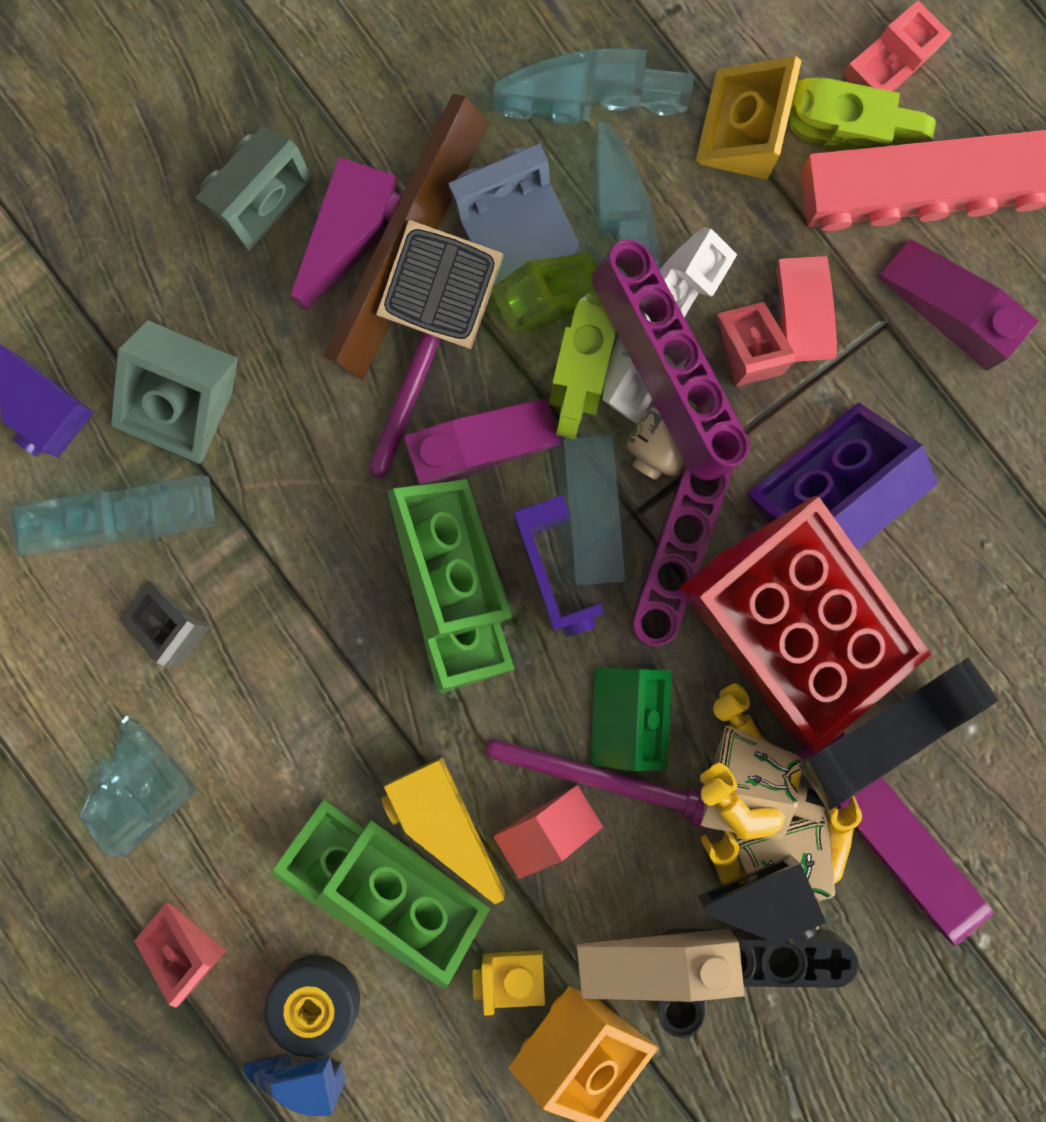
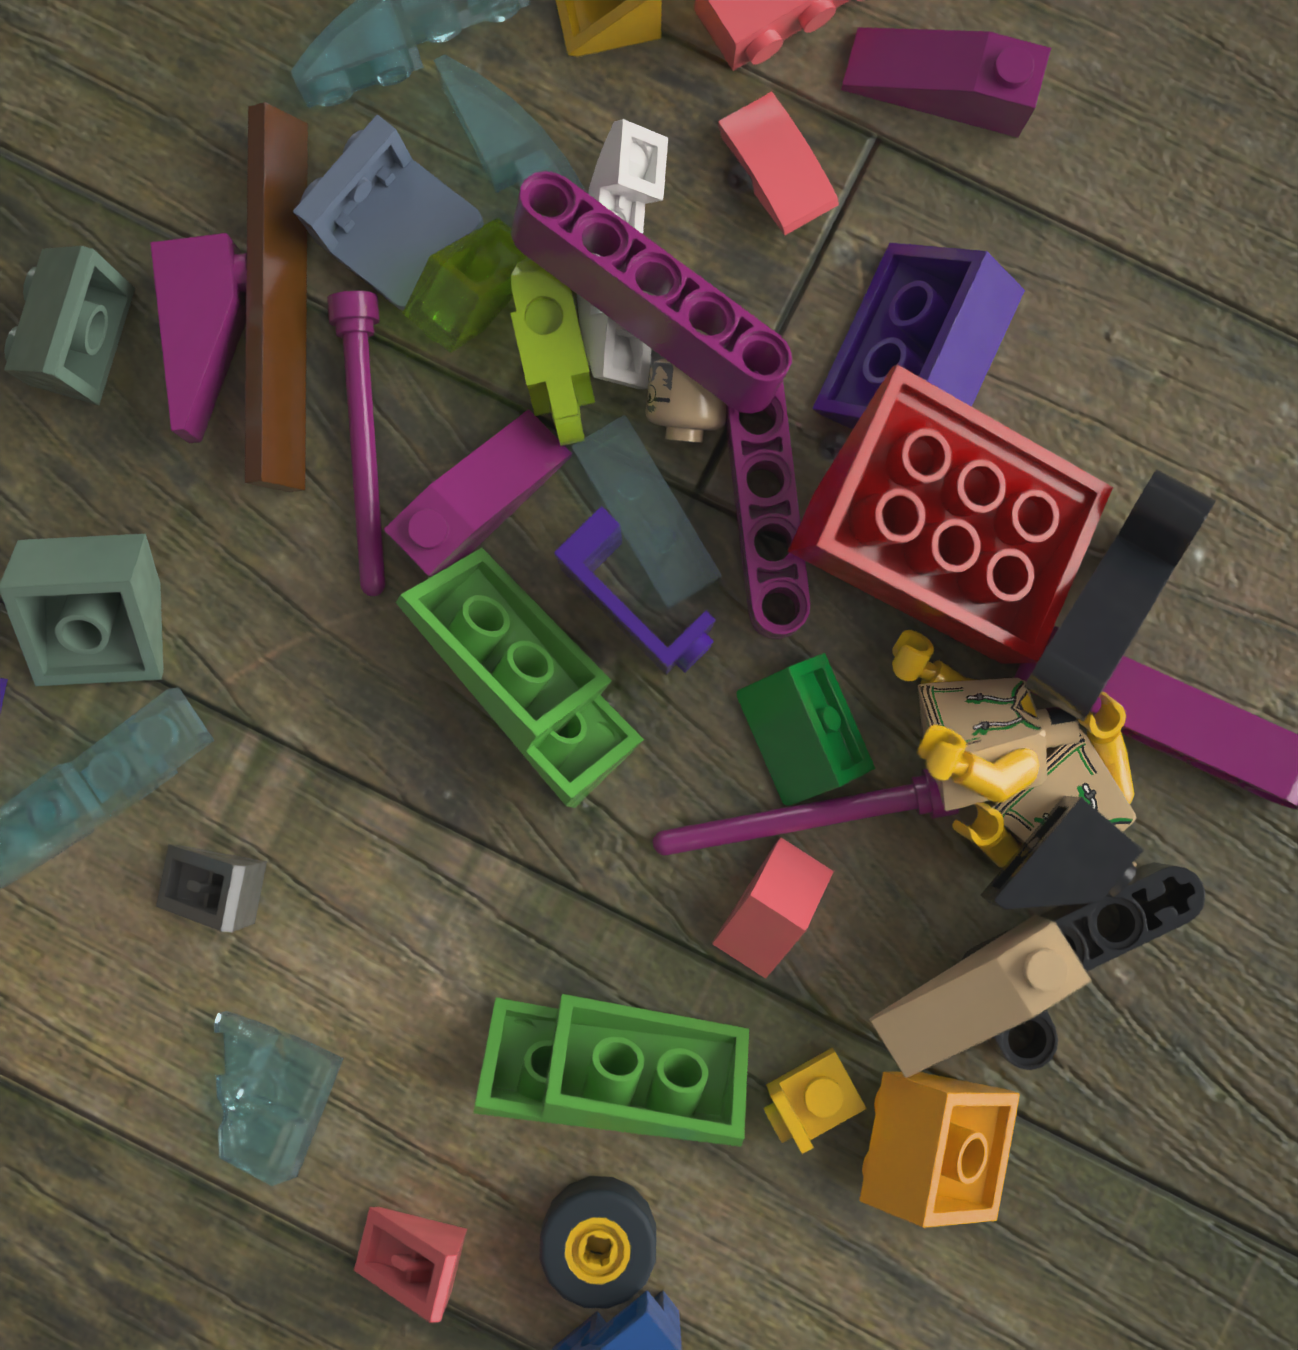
camera: 30 degrees left, 0 degrees up
tile [376,220,504,349] -> none
yellow slope [381,757,505,904] -> none
coral slope [717,302,795,387] -> none

